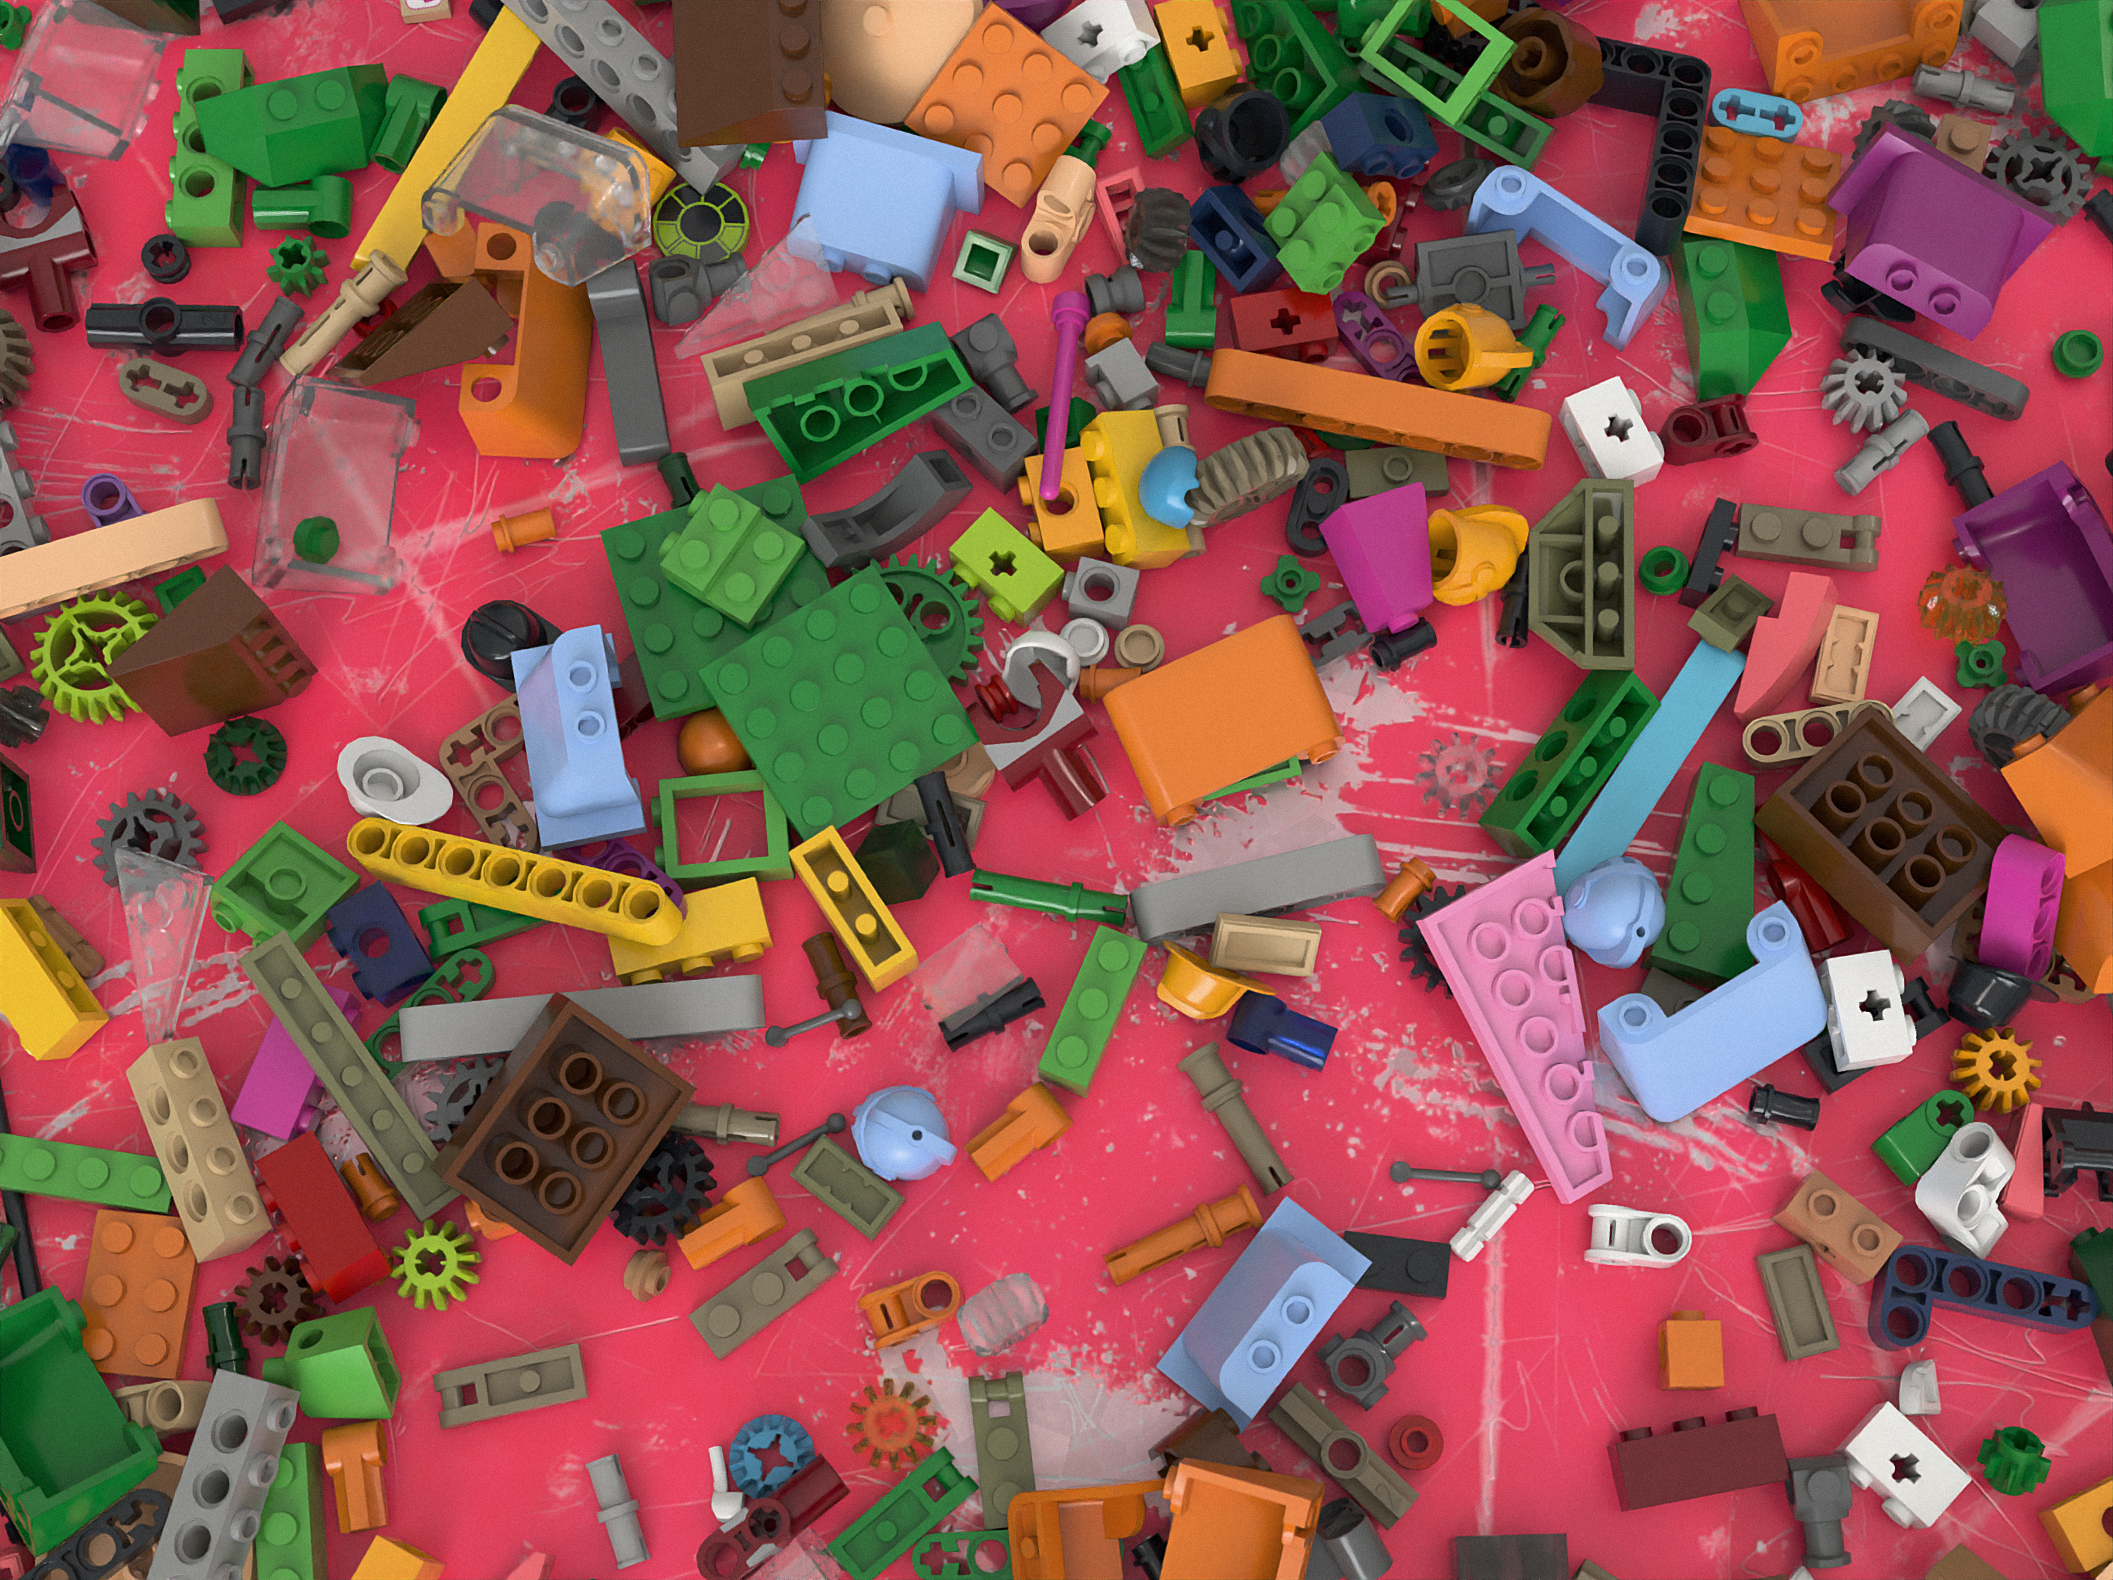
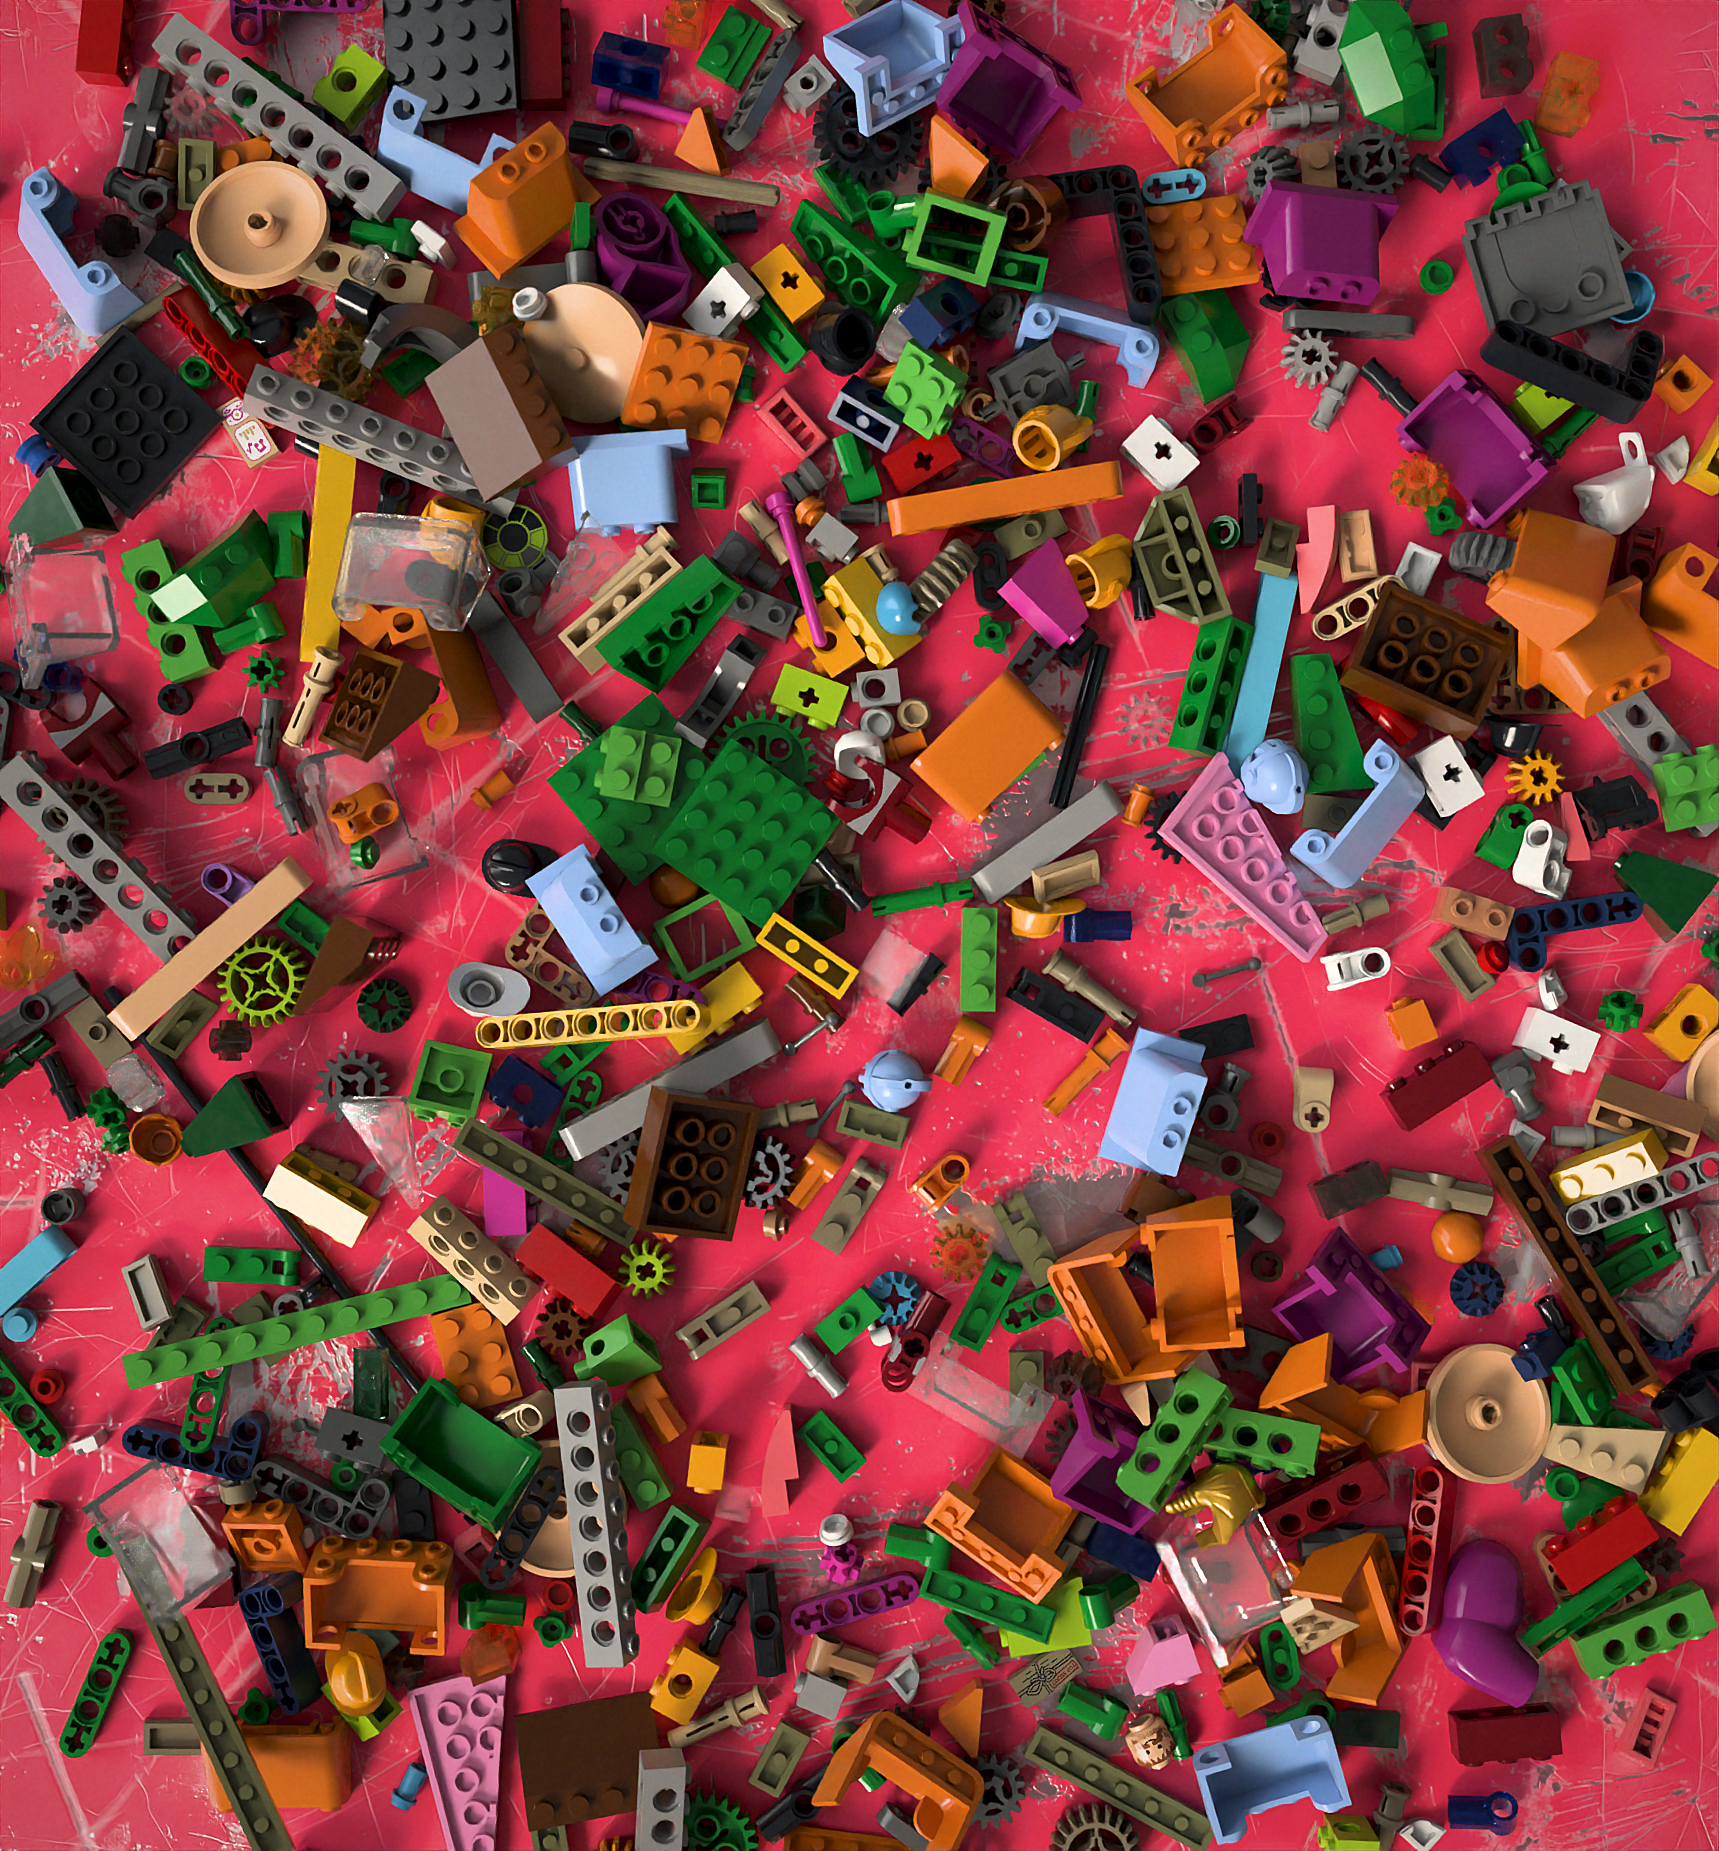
camera: 20 degrees left, 15 degrees up
clear gear [956,1273,1050,1357] -> none
light nougat piece [1021,155,1096,284] -> none
clear smoke gear [1123,187,1193,273] -> none
white axle [1449,1170,1534,1262] -> none
dark tan plate [1734,503,1882,572] -> none
black pin [1748,1083,1820,1131] -> none
dark pink beam [1978,833,2066,982] -> none
none -> orange piece [327,782,399,844]
none -> tan pin [738,498,790,566]
none -> green plate [813,1284,886,1355]
none -> black plate [1005,967,1105,1044]
none -> black axle [1049,644,1110,809]
none -> tan piece [1292,1066,1334,1133]
none -> dark tan axle [1320,892,1390,935]
none -> red plate [1477,940,1509,974]

